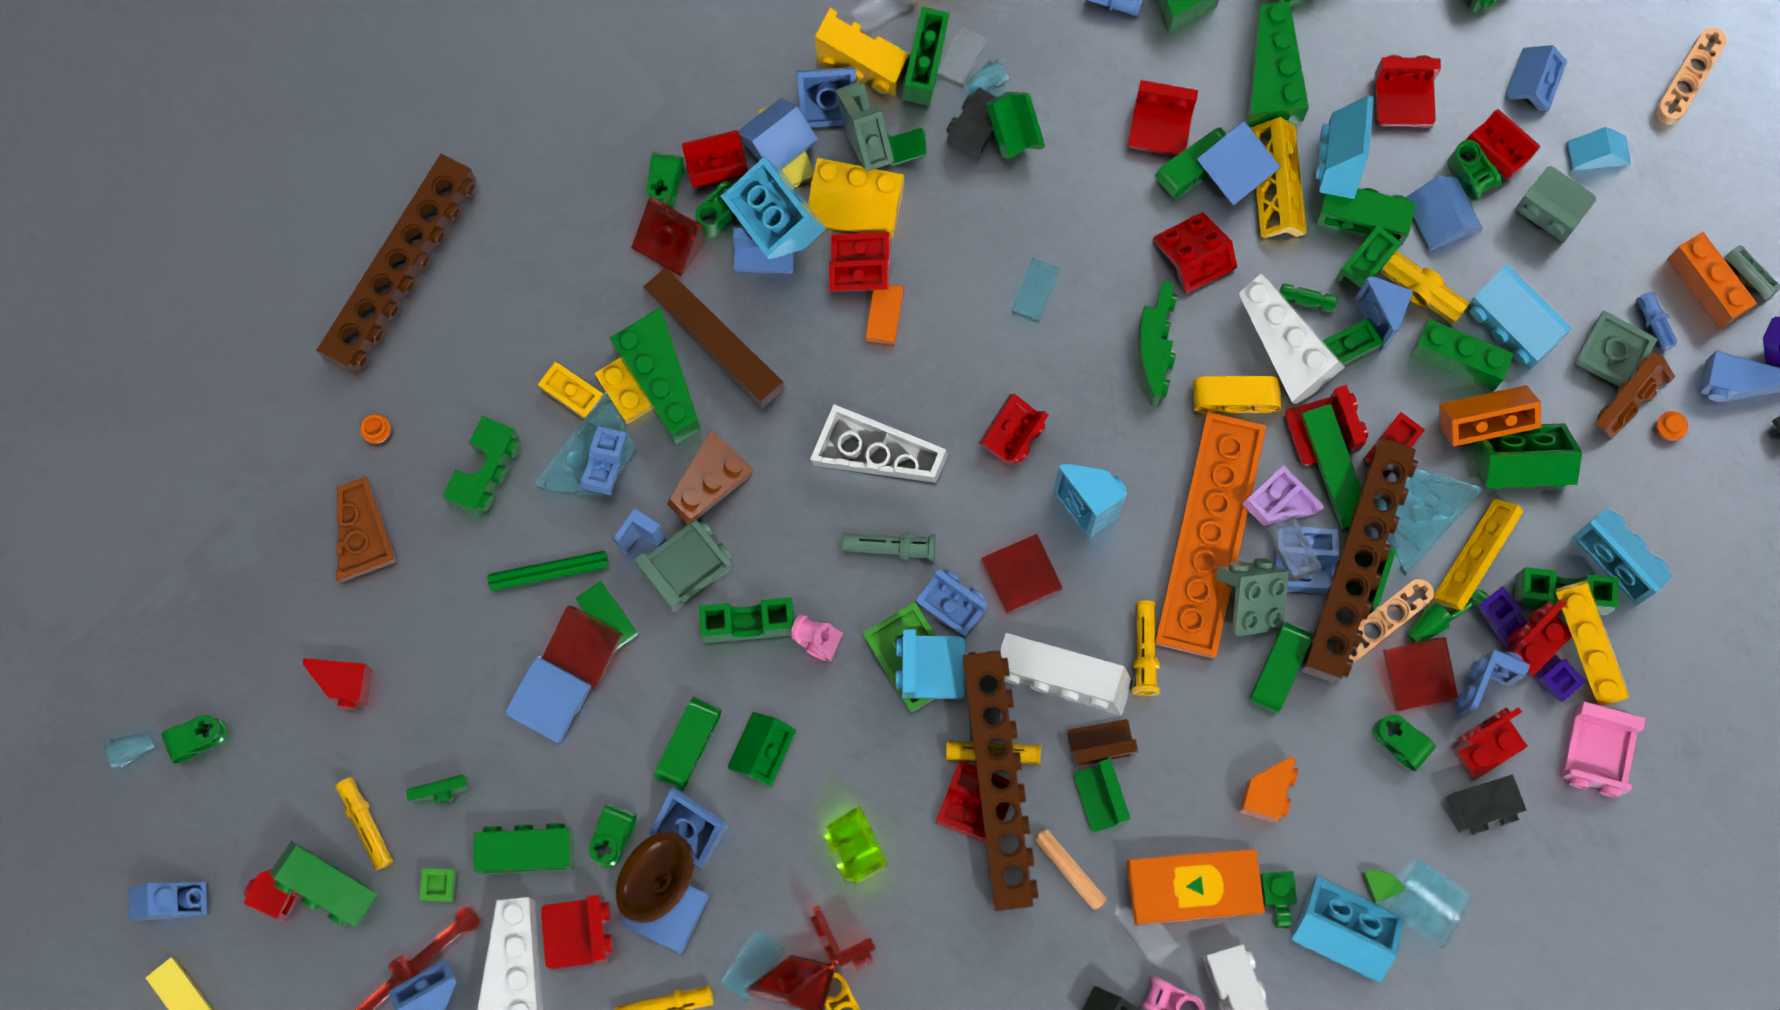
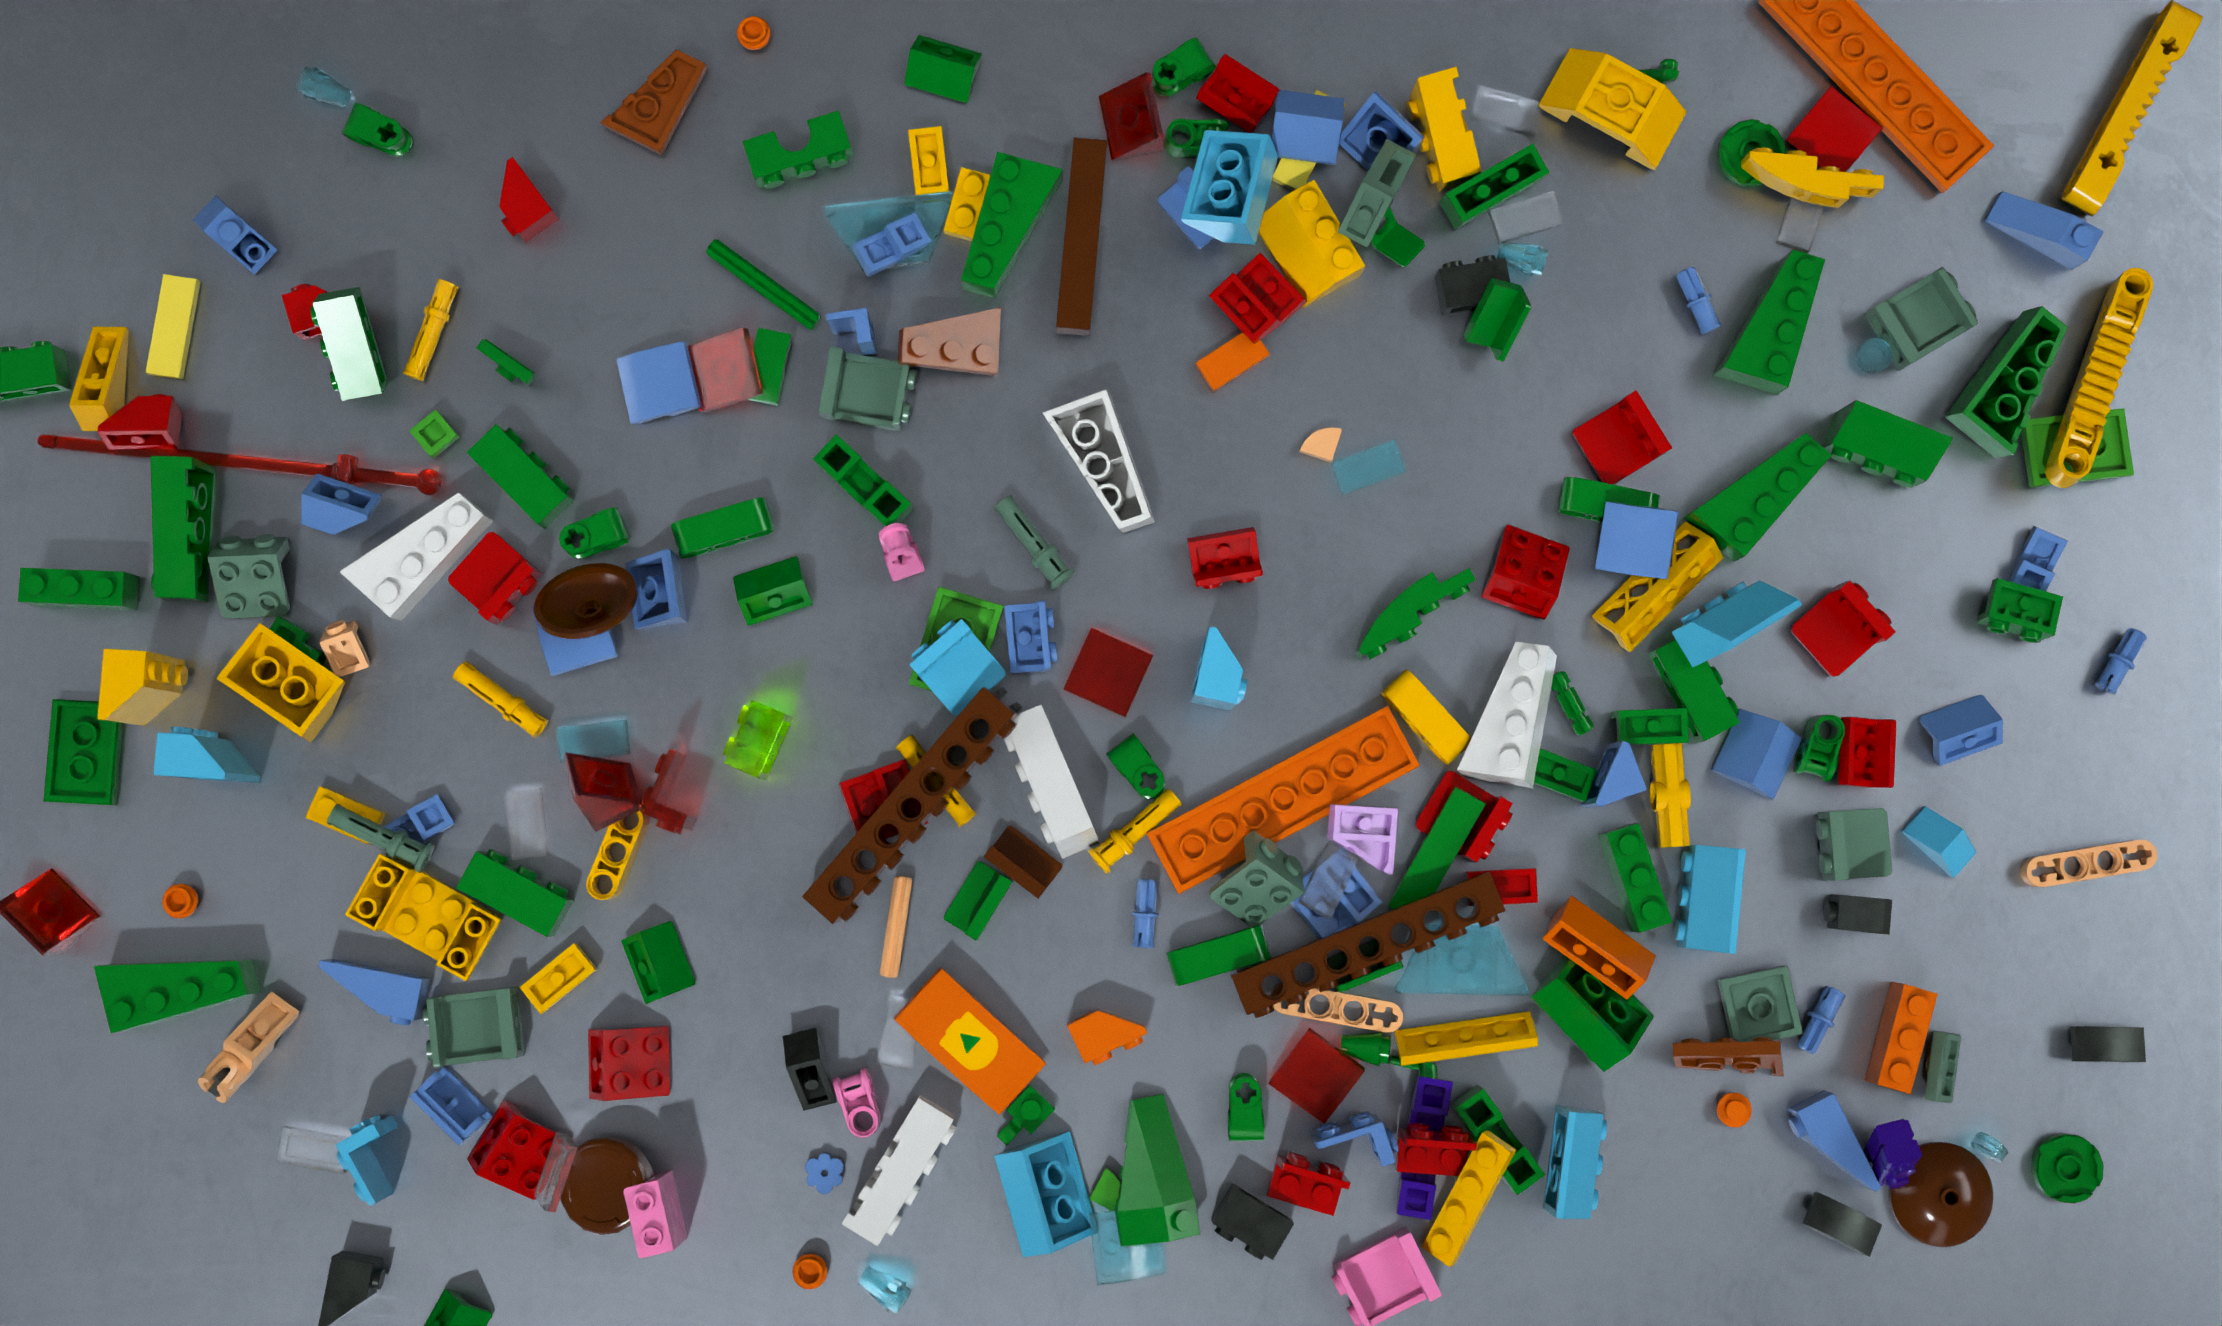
camera: 40 degrees right, 10 degrees up
none -> green panel [904,35,982,103]
none -> green piece [1106,733,1165,799]
none -> green wedge [1115,1094,1200,1246]
none -> medium blue axle [1131,879,1159,948]
none -> light nougat tile [1299,427,1342,463]
none -> pearl dark grey slope [1823,894,1892,935]

